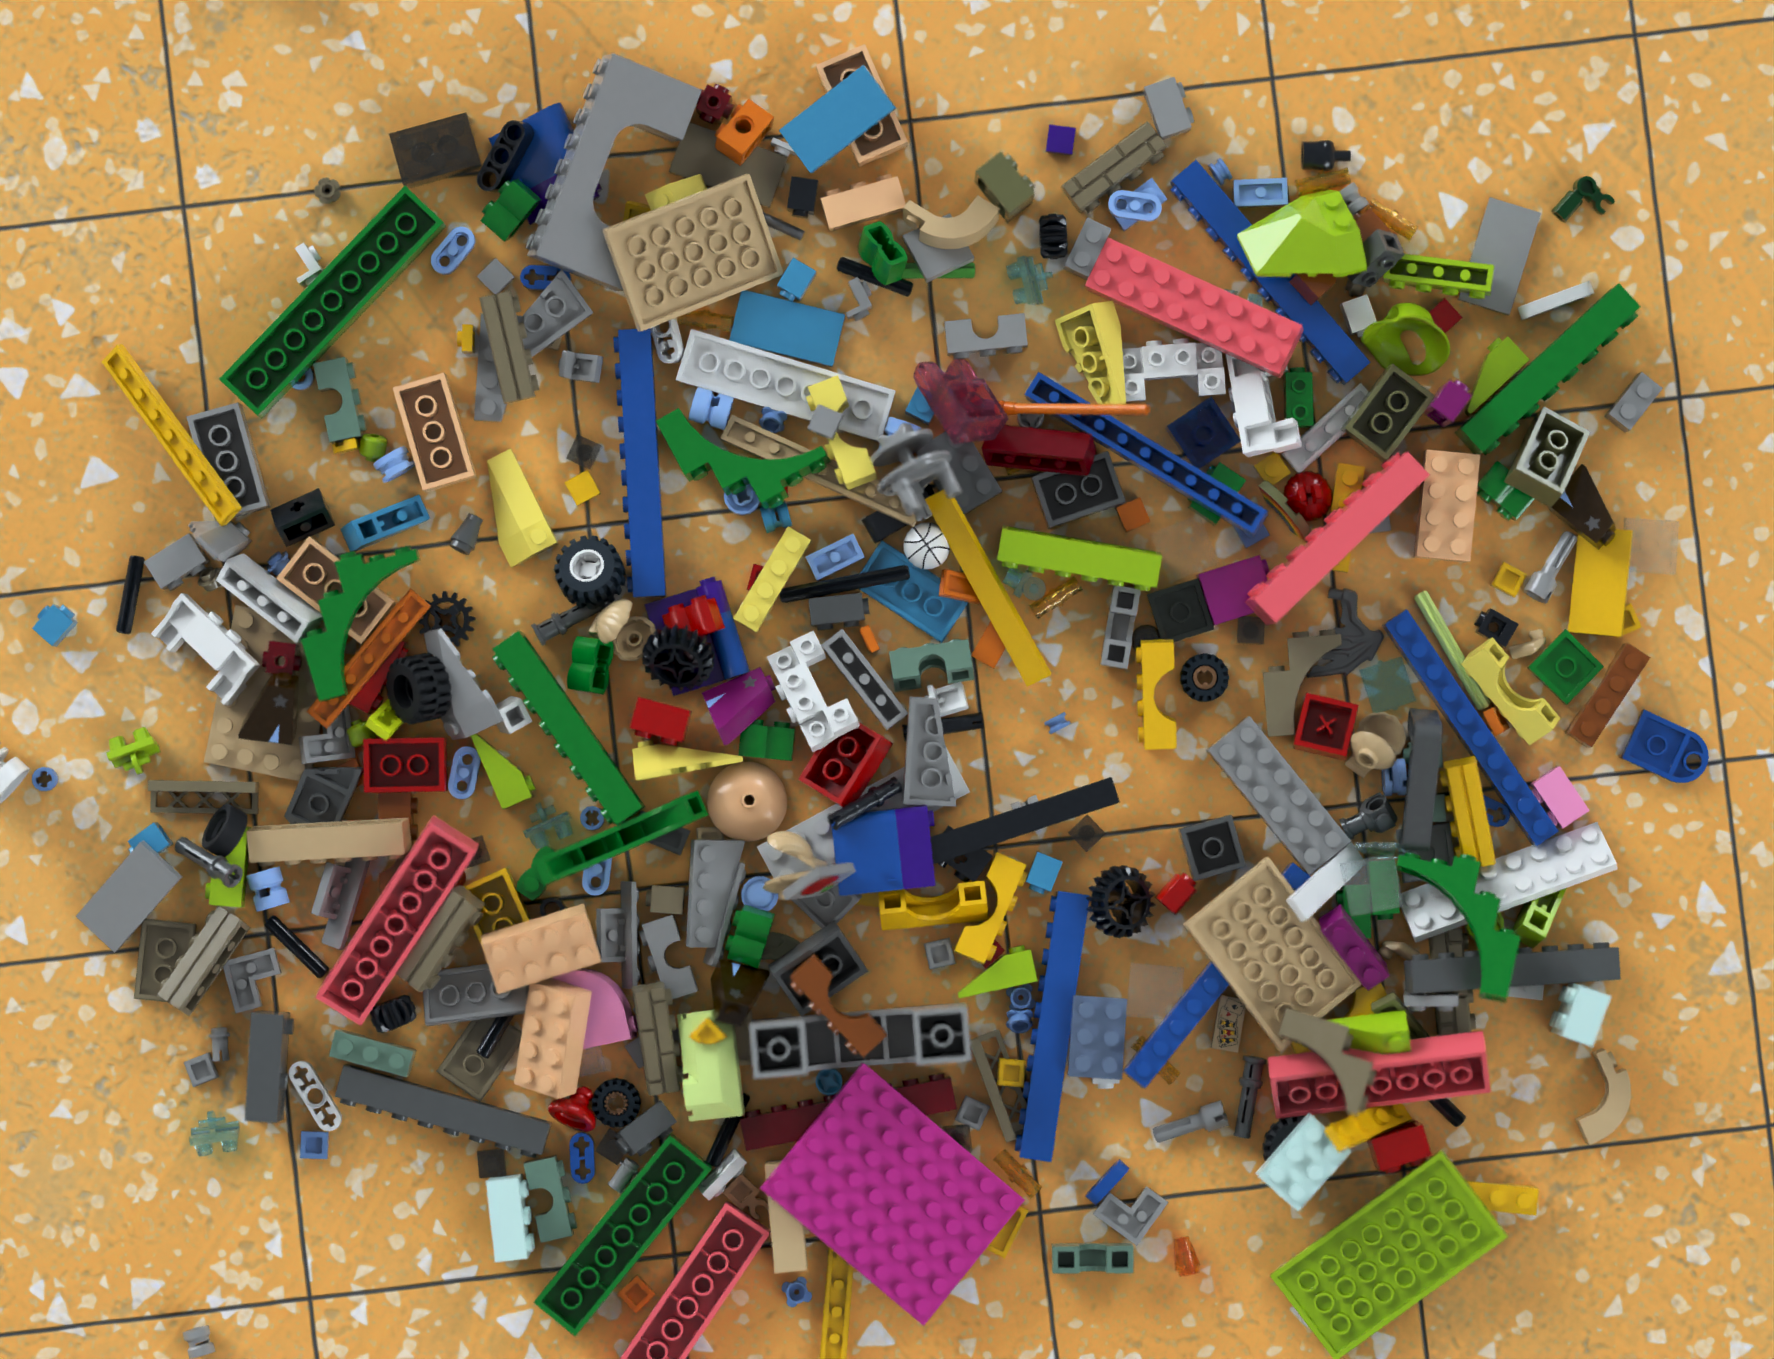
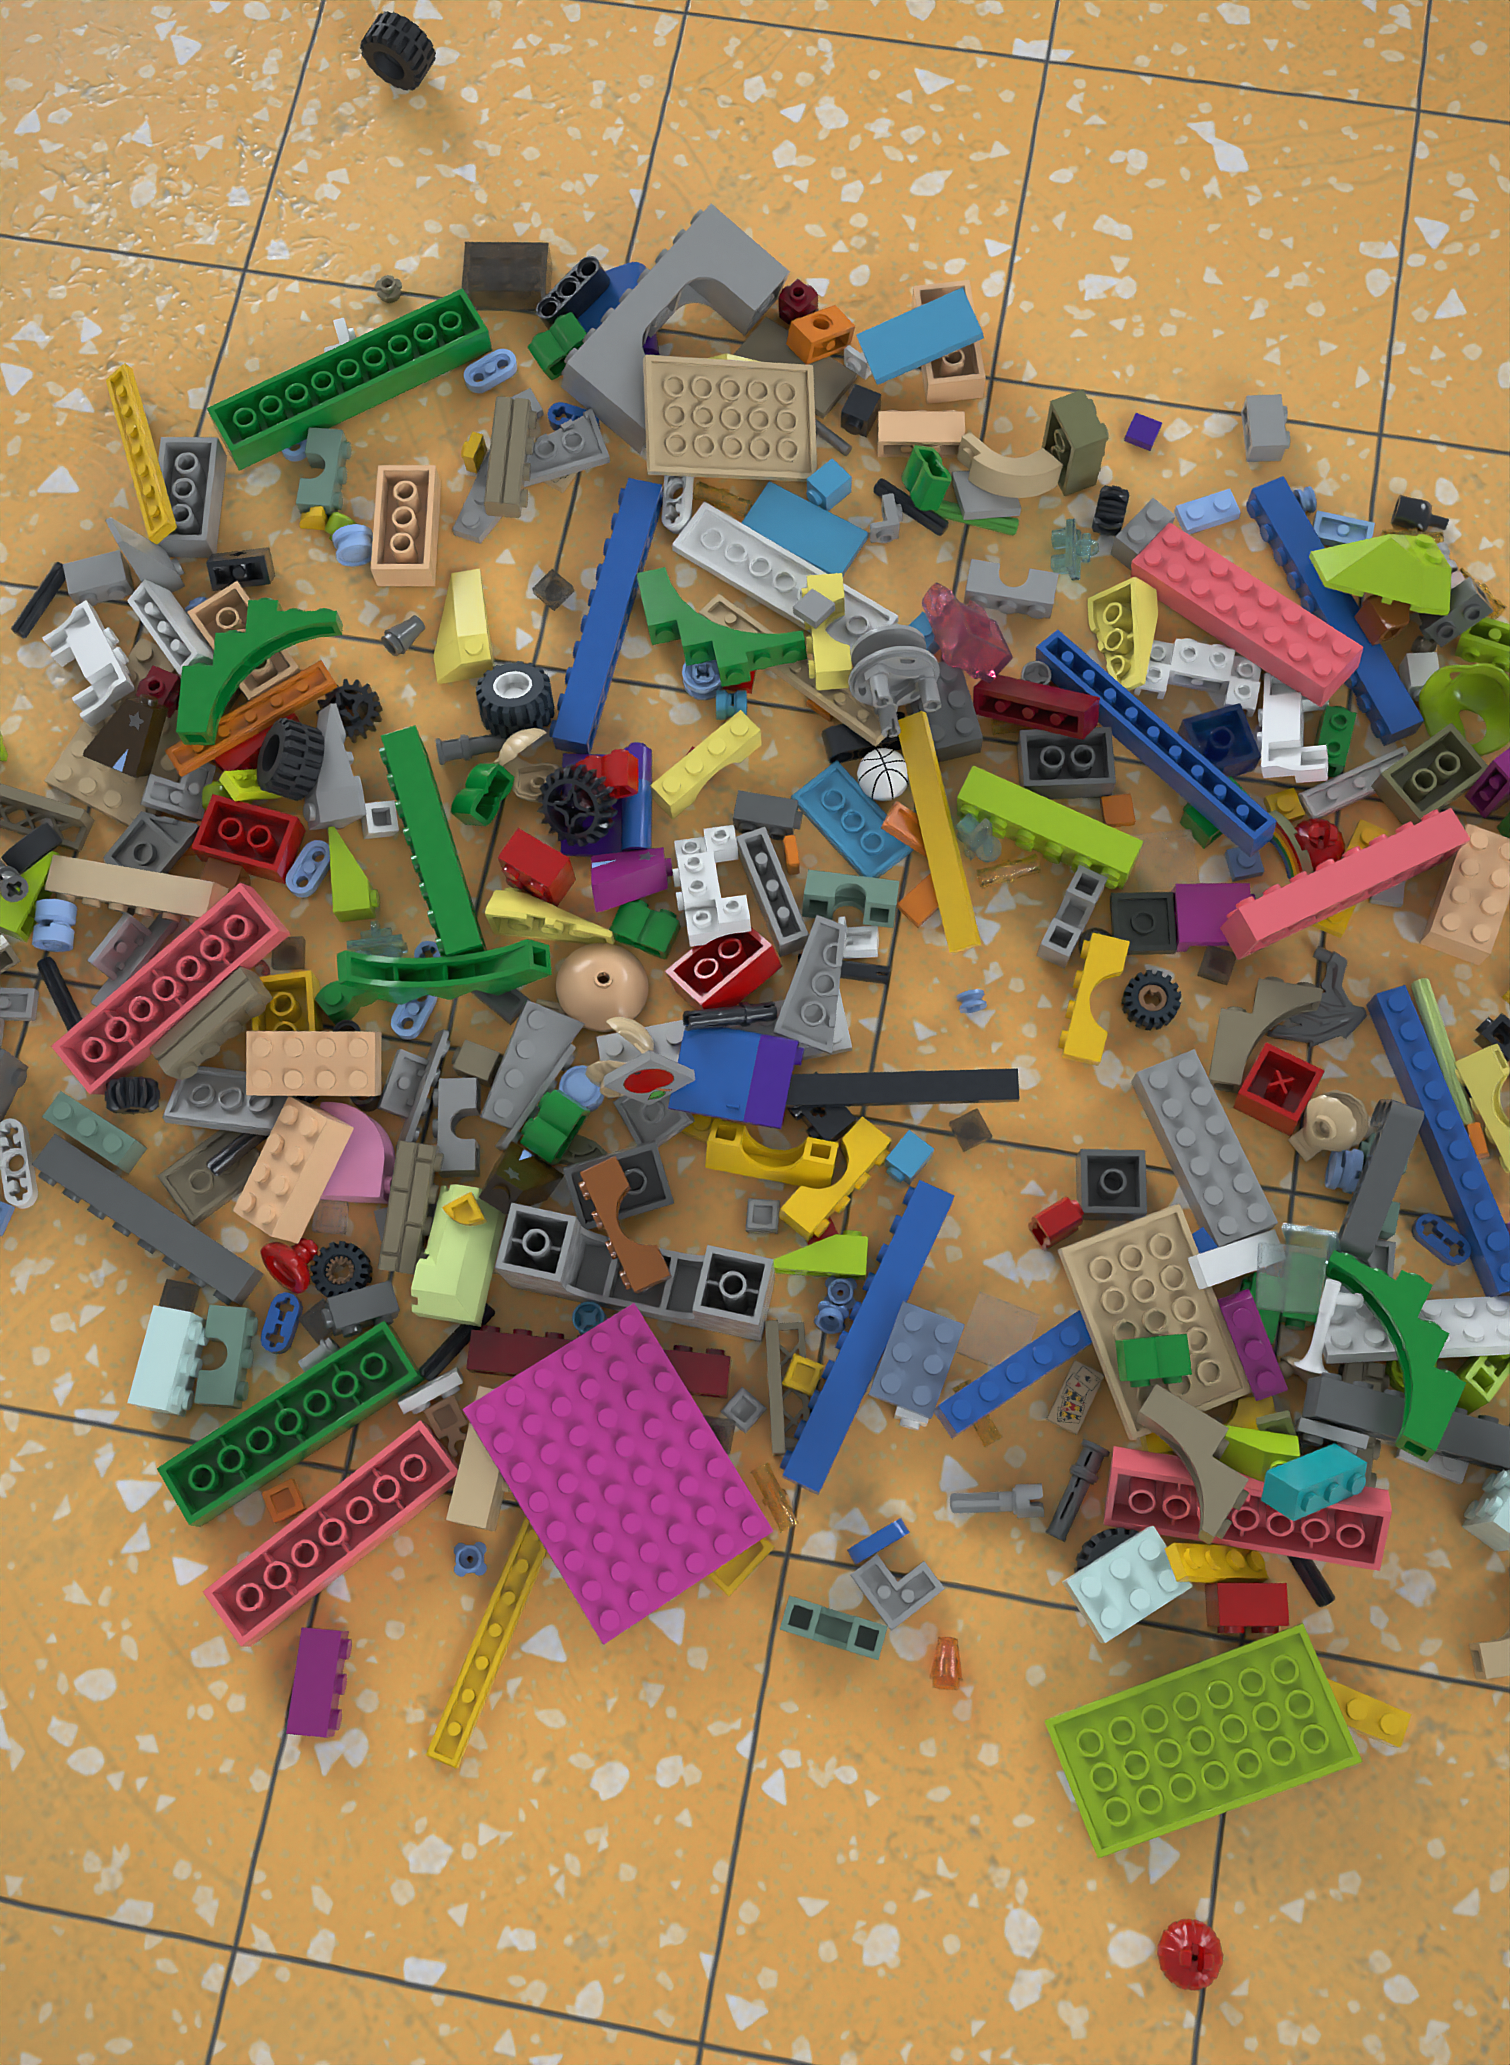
camera: 20 degrees right, 15 degrees down
dark tan plate [198,567,221,591] -> none
dark azure slope [340,495,430,552] -> none
light grey bracket [558,350,603,383] -> none
yellow tile [564,470,601,506] -> none
light blue wheel [688,387,734,430] -> none
medium blue plate [759,407,787,433] -> none
black axle [779,565,910,603] -> none
light blue plate [805,534,865,581] -> none
orange piece [951,398,1149,418] -> none
dark tan brick [1061,121,1166,213] -> none
black gear [1086,865,1156,938] -> none
light blue plate [1108,190,1162,222] -> none
dark grey connector [1339,792,1397,840] -> none
clear light blue piece [1359,656,1416,713] -> none
yellow brick [1440,756,1496,867] -> none
none -> green brick [1115,1334,1192,1387]
none -> teal brick [1261,1443,1367,1521]
none -> white piece [1294,1279,1364,1374]

